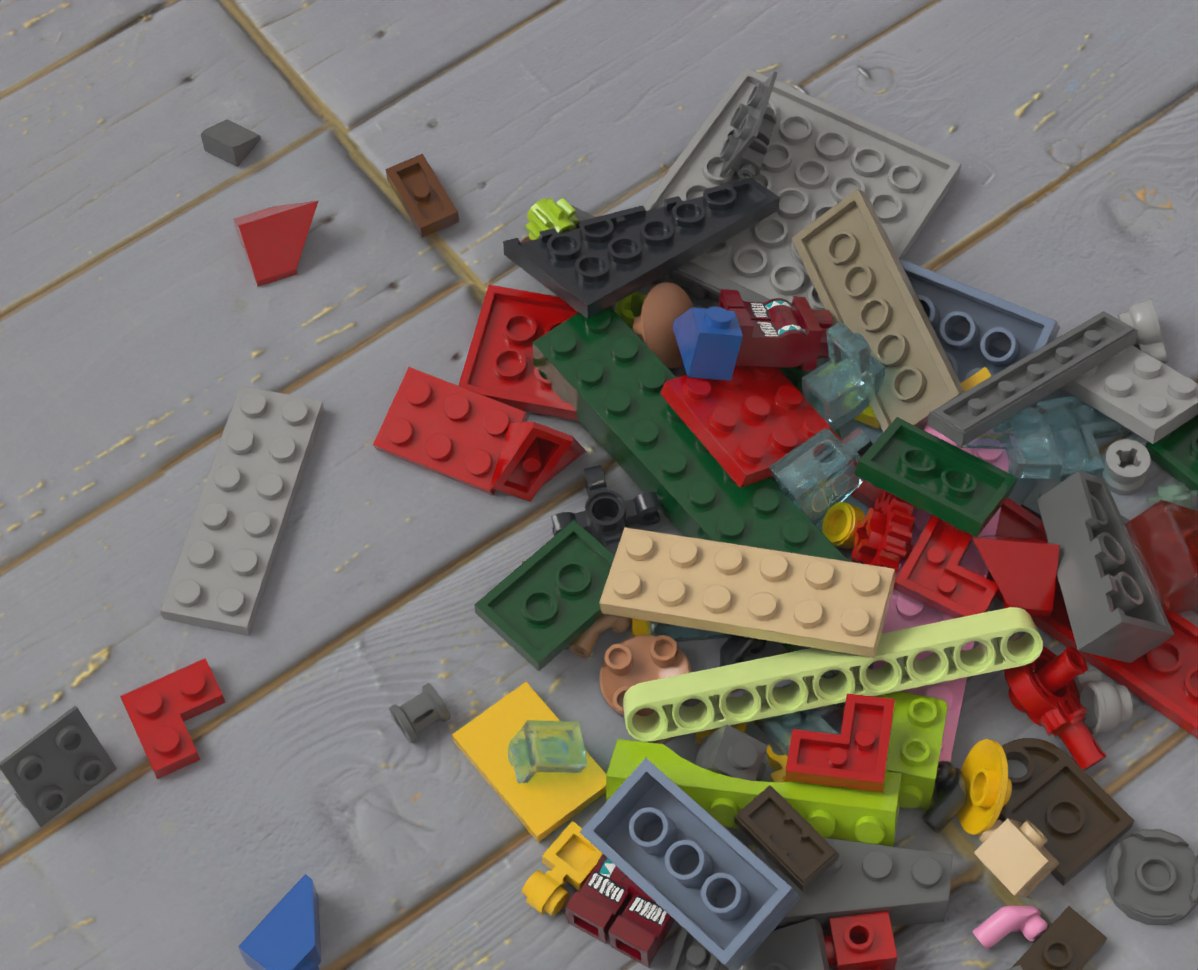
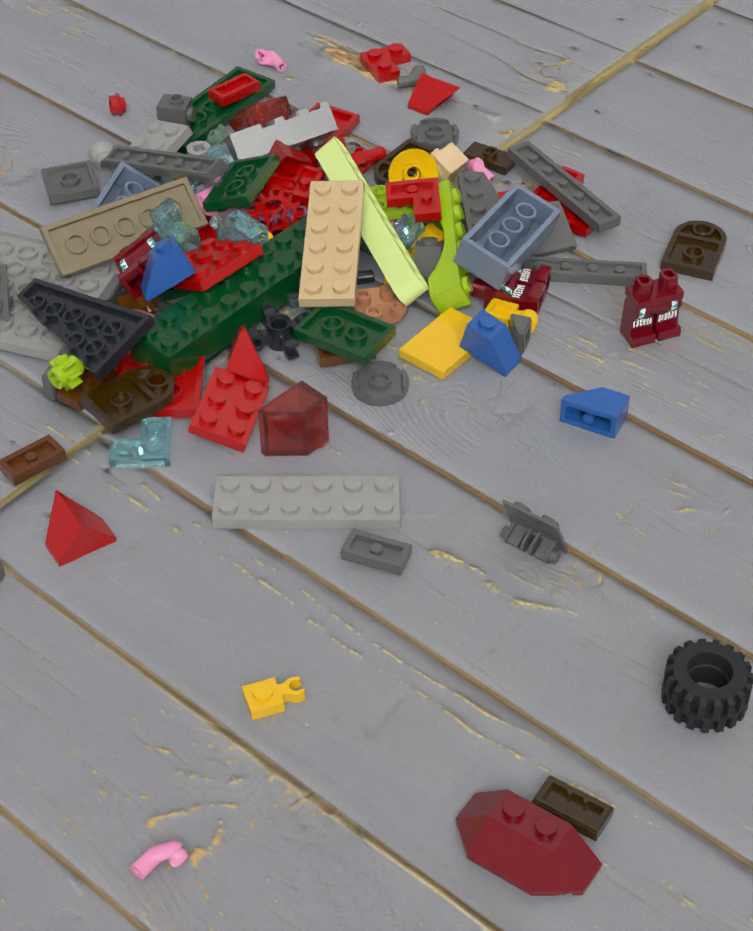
camera: 105 degrees left, 15 degrees down
red plate [120,658,226,779] -> none
dark grey bush [389,683,450,743] -> none
clear light blue bracket [508,720,588,783] -> none
dark brown plate [734,785,839,892] -> none
none -> dark grey plate [41,160,100,205]
none -> dark brown tile [79,366,175,435]
none -> clear light blue plate [109,417,172,469]
none -> clear red slope [258,381,329,456]
none -> dark grey plate [341,528,412,576]
none -> dark grey tile [351,361,409,407]
none -> blue slope [459,309,522,377]
none -> dark grey slope [510,314,532,356]

